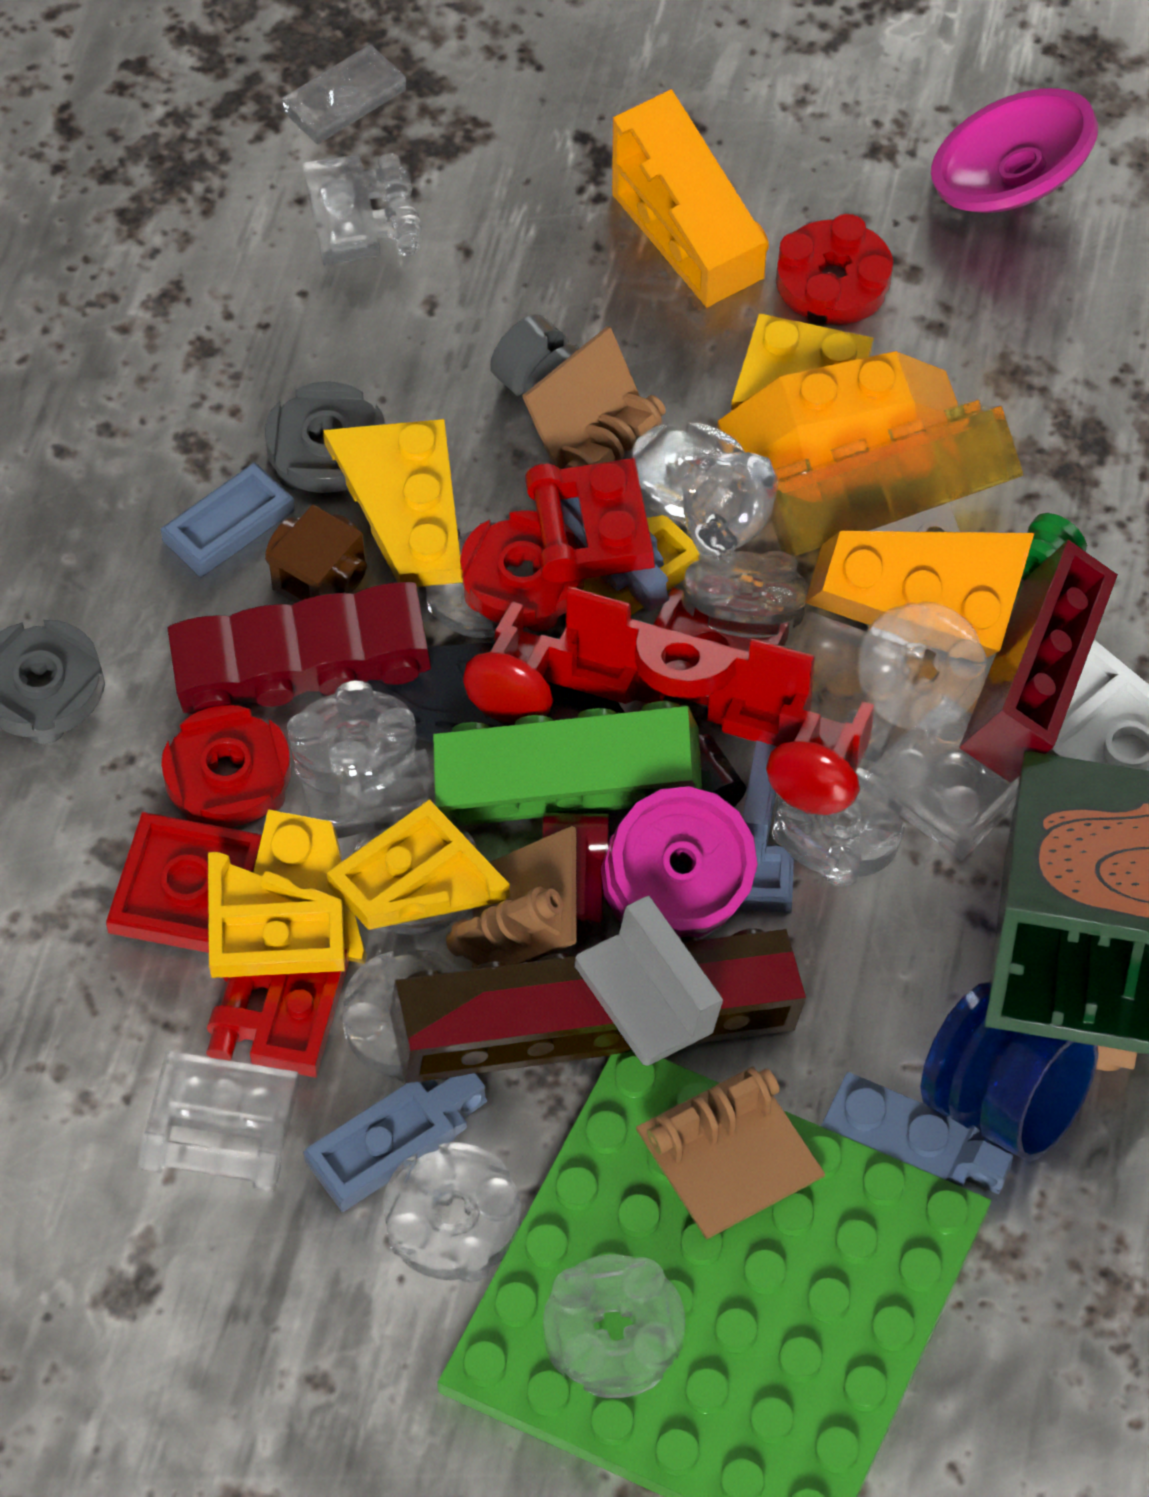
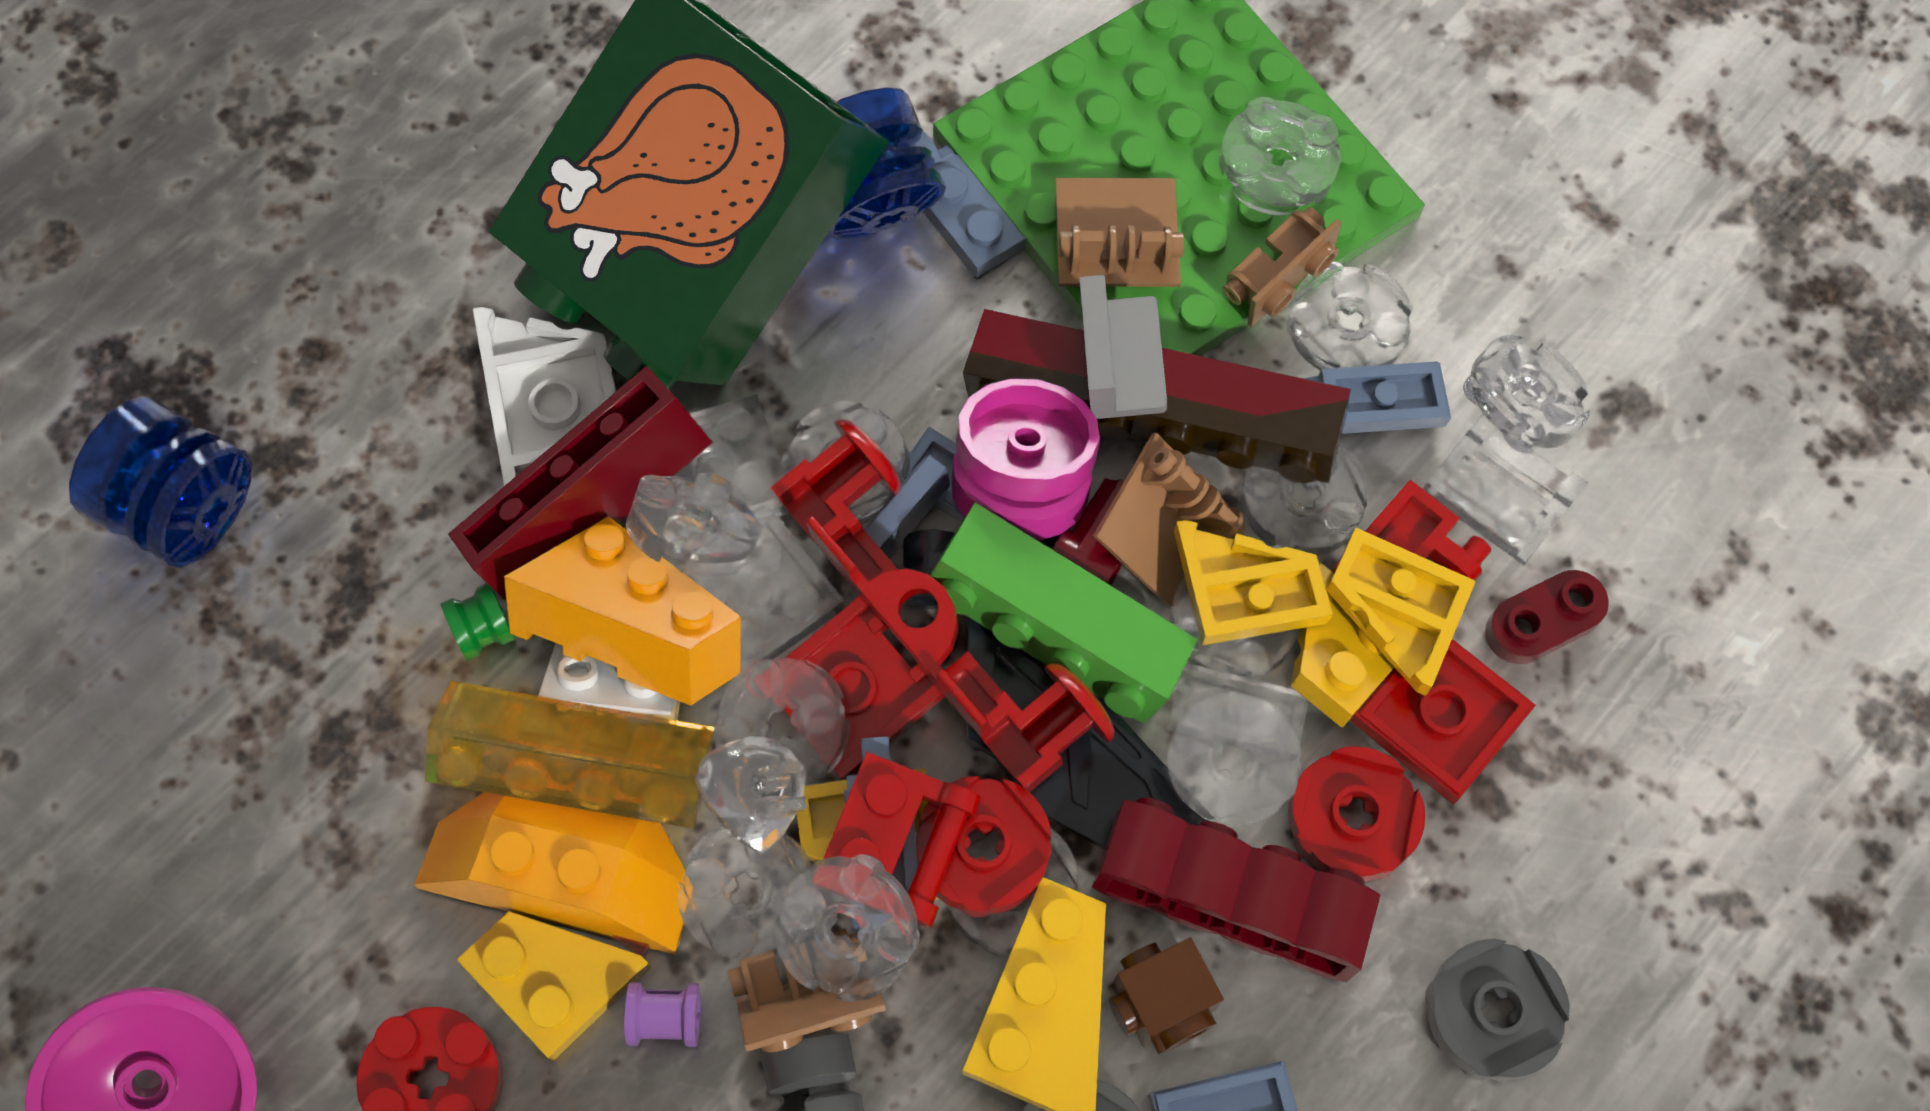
camera: 155 degrees left, 10 degrees up
none -> medium lavender bush [624,982,702,1047]
none -> clear plate [774,854,920,1002]
none -> medium nougat hinge [1222,207,1342,328]
none -> clear plate [1463,335,1590,454]
none -> dark red plate [1485,570,1609,664]

